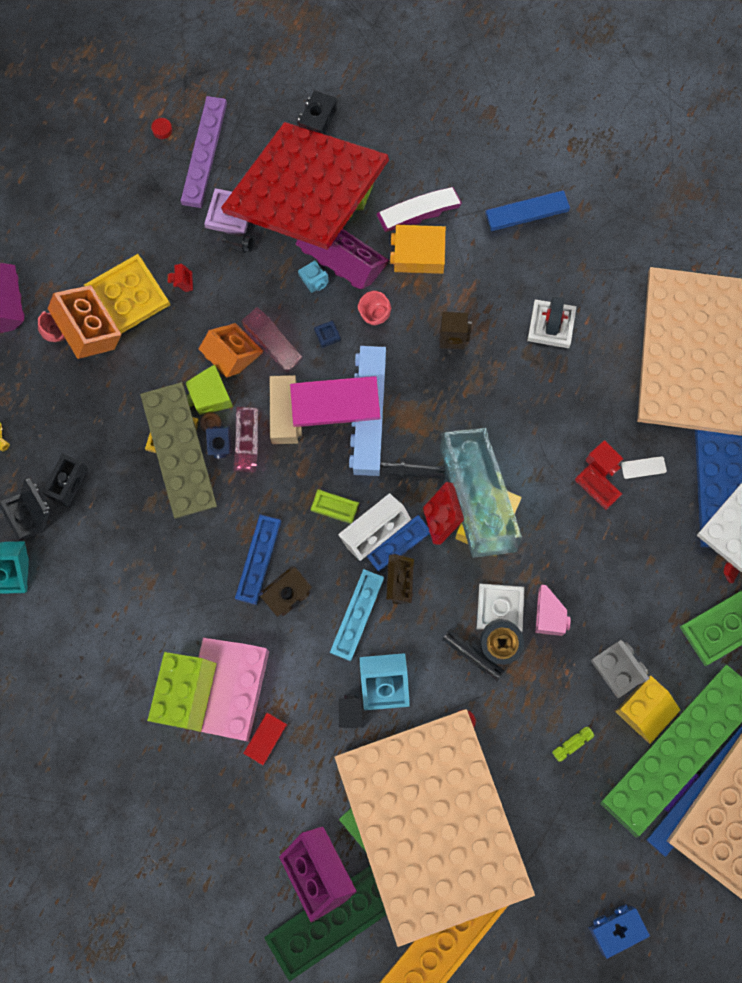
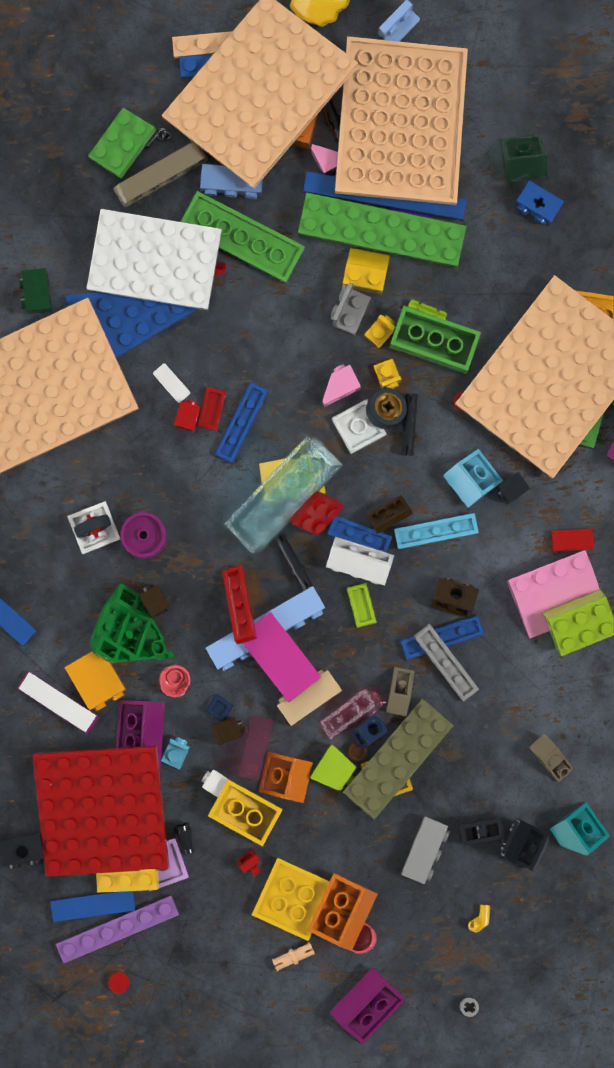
camera: 125 degrees left, 10 degrees up
none -> blue tile [50,891,136,922]
none -> green wedge [90,583,175,663]
none -> yellow plate [96,869,159,892]
none -> magenta wheel [120,512,167,559]
none -> white brick [201,770,231,797]
none -> yellow slope [208,780,283,846]
none -> dark brown slope [211,717,245,746]
none -> blue tile [214,382,269,464]
none -> red plate [222,565,257,645]
none -> light nougat pin [272,942,315,972]
none -> yellow bracket [364,314,396,349]
none -> yellow bracket [373,359,402,389]
none -> dark tan slope [386,667,415,716]
none -> bright green brick [390,306,481,374]
none -> light grey brick [401,816,450,884]
none -> light grey tile [413,624,479,702]
none -> clear green slope [500,134,548,181]
none -> dark tan slope [529,734,574,783]

